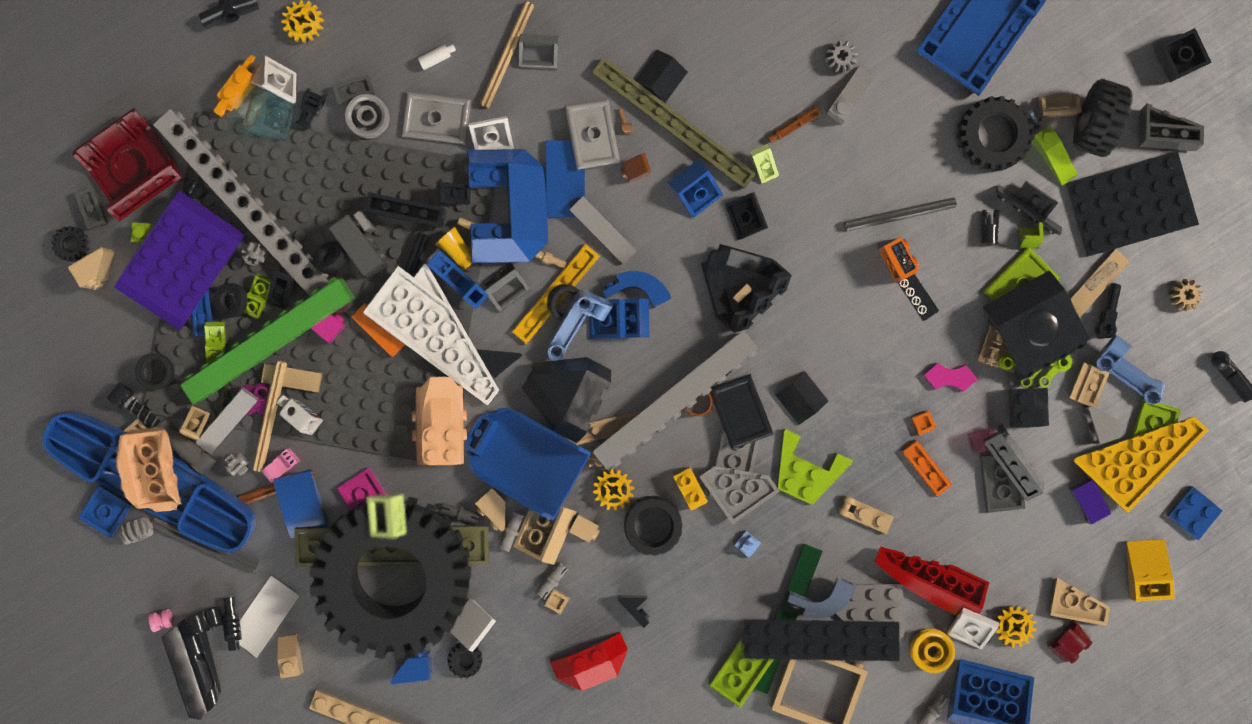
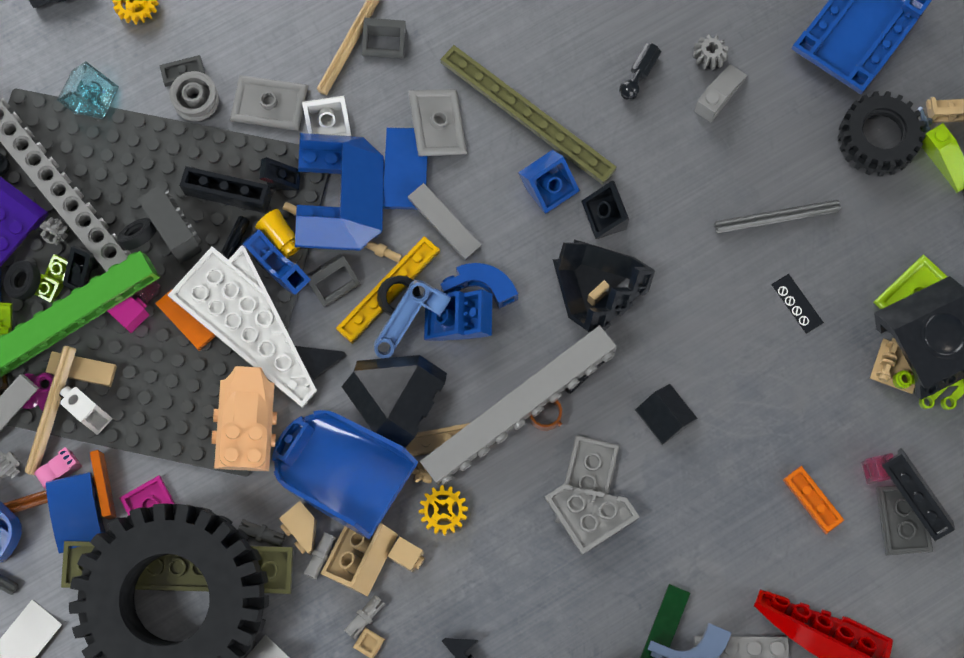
camera: 10 degrees right, 15 degrees down
light orange hinge [213,55,260,117] -> none
white slope [251,56,296,104] -> none
black connector [295,88,327,130] -> none
light grey tile [354,211,376,234] -> none
yellowish green tile [367,494,406,538] -> none
white cylinder [418,44,456,70] -> none
medium nougat hand [618,108,632,134] -> none
dark orange slope [620,153,651,183] -> none
black tyre [624,496,683,556] -> none
black slope [635,49,688,103] -> none
yellow brick [673,466,708,511] -> none
black piece [710,374,774,450] -> none
light blue tile [734,531,761,558] -> none
yellowish green slope [750,144,779,184] -> none
dark orange piece [767,105,821,143] -> none
lime wing [777,429,853,505] -> none
tan plate [837,495,894,534] -> none
orange slope [878,237,919,283] -> none
orange tile [911,410,937,435] -> none
dark pink tile [923,363,978,392] -> none
black hinge [981,210,1000,245] -> none
black bracket [996,180,1062,236] -> none
black slope [1009,388,1049,428] -> none
lime panel [1019,222,1044,249] -> none
none -> orange tile [90,450,117,520]
none -> black piece [619,43,662,100]

